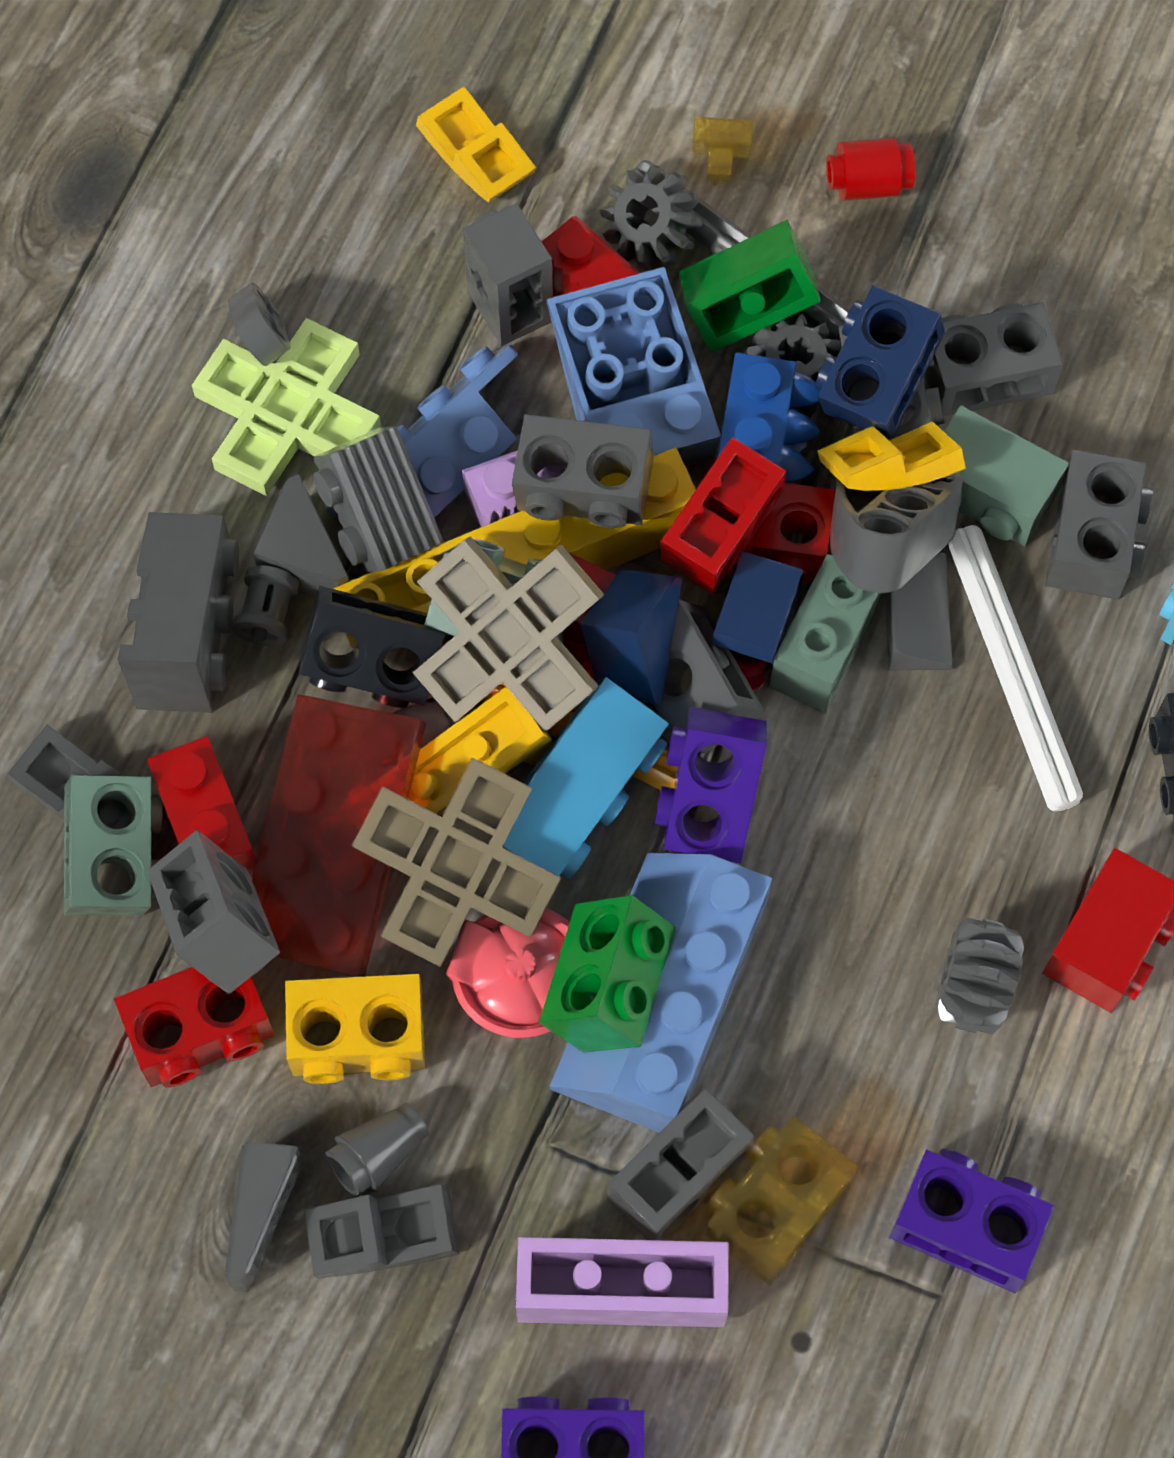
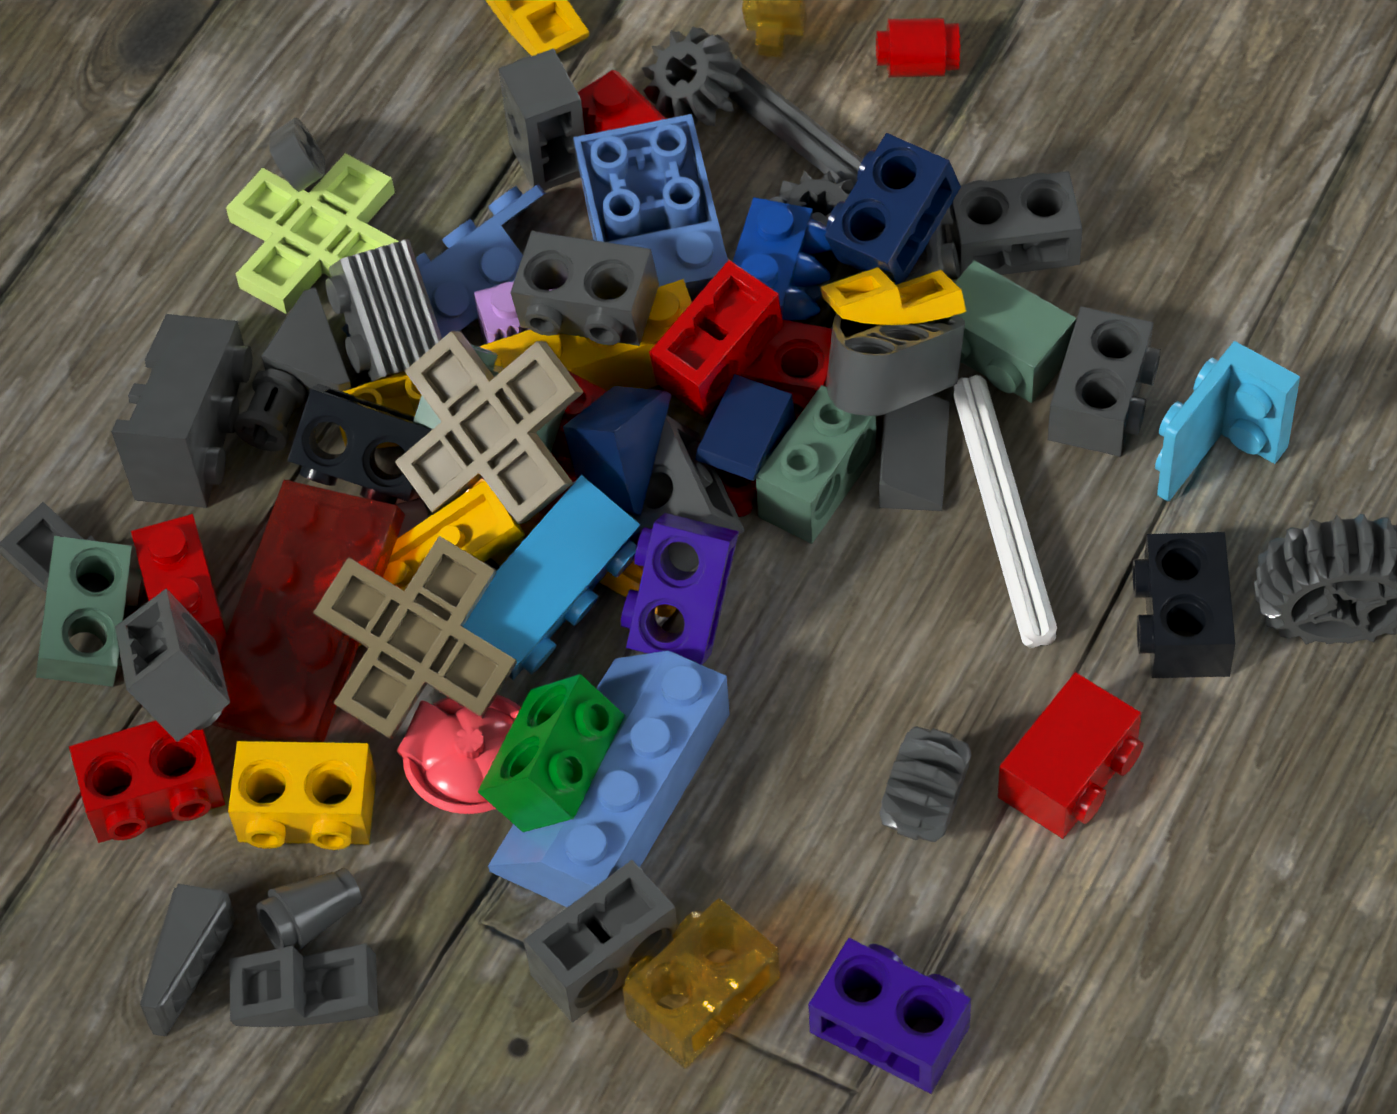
camera: 10 degrees right, 10 degrees down
lavender brick [516,1237,728,1327] -> none
green brick [679,219,821,353] -> none

